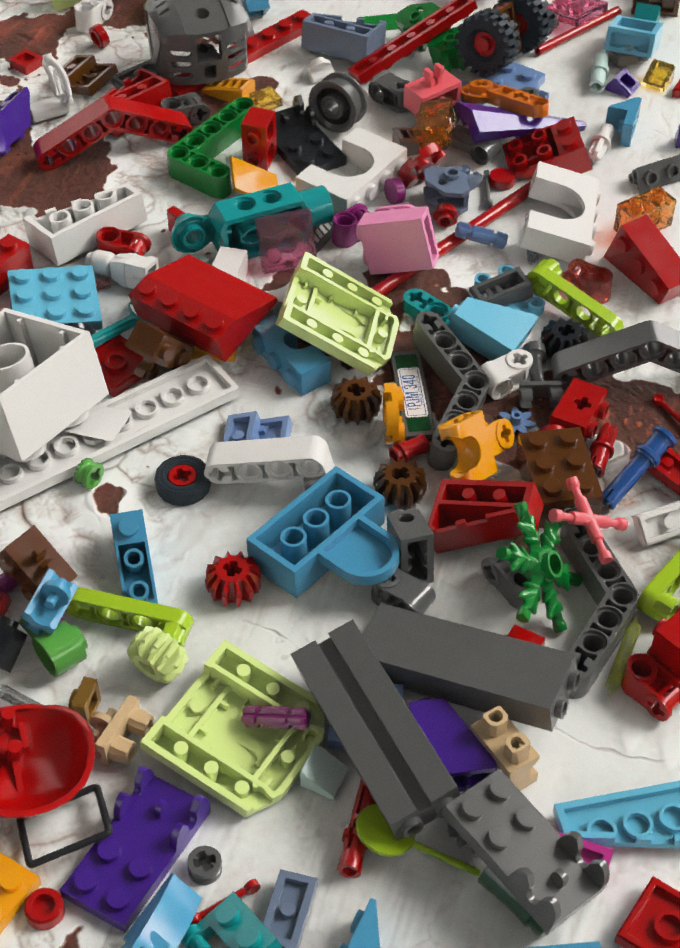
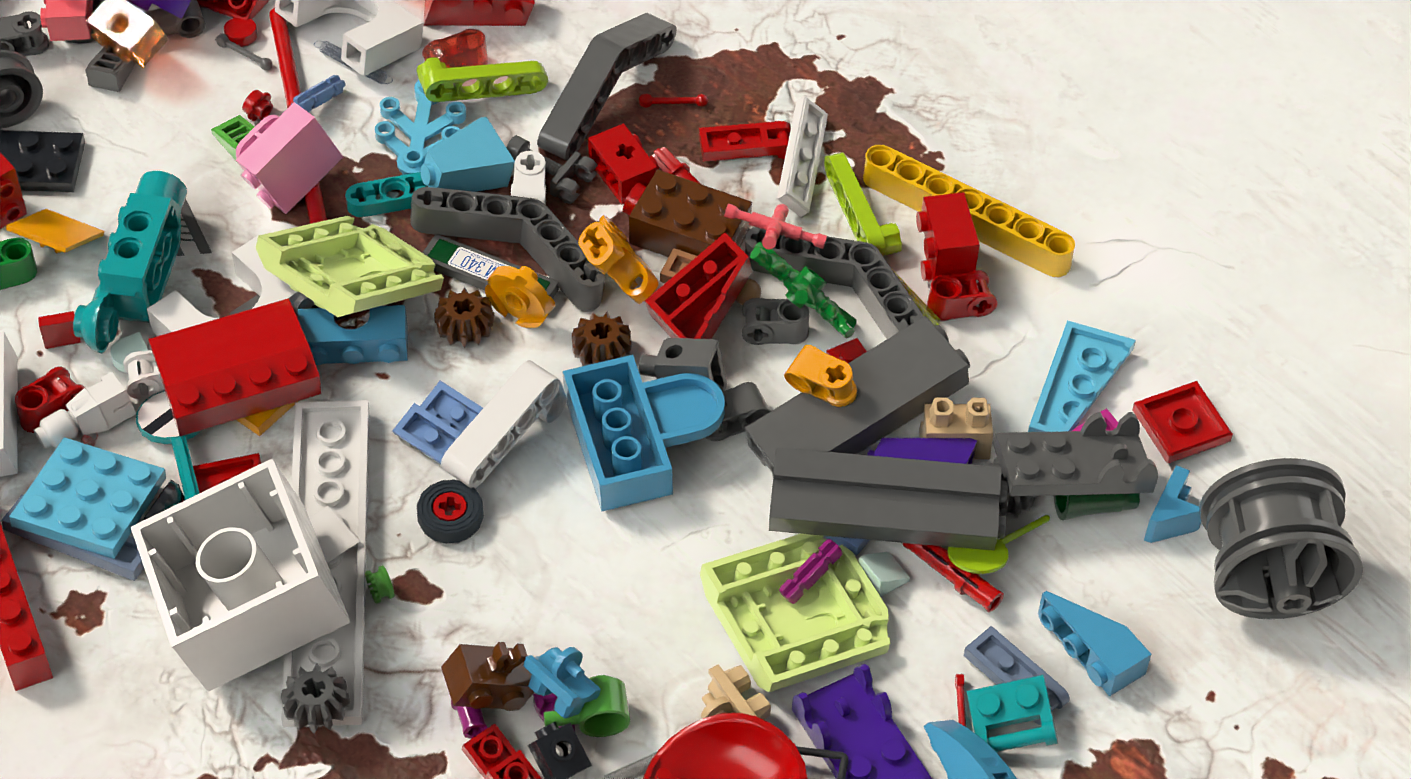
camera: 60 degrees left, 5 degrees up
lime beam [65,587,194,648] -> none
pearl gold plate [69,676,101,726] -> none
dark azure slope [109,509,158,604] -> none
reddish brown brick [125,320,195,381] -> none
yellowish green gear [126,626,188,684] -> none
dark grey bush [187,845,222,885] -> none
red gear [205,551,261,607] -> none
clear pink plate [255,208,316,274] -> none
white arch [296,127,407,215] -> none
magenta piece [332,203,369,248] -> none
magenta tile [384,177,406,205] -> none
red pin [389,434,430,463] -> none
red plate [397,142,447,189] -> none
sand blue hinge [423,164,483,215] -> none
dark grey slope [469,266,533,305] -> none
medium blue plant [499,407,536,433] -> none
black gear [540,317,590,360] -> none
blue pin [602,425,677,510] -> none
none -> light orange piece [784,345,857,407]

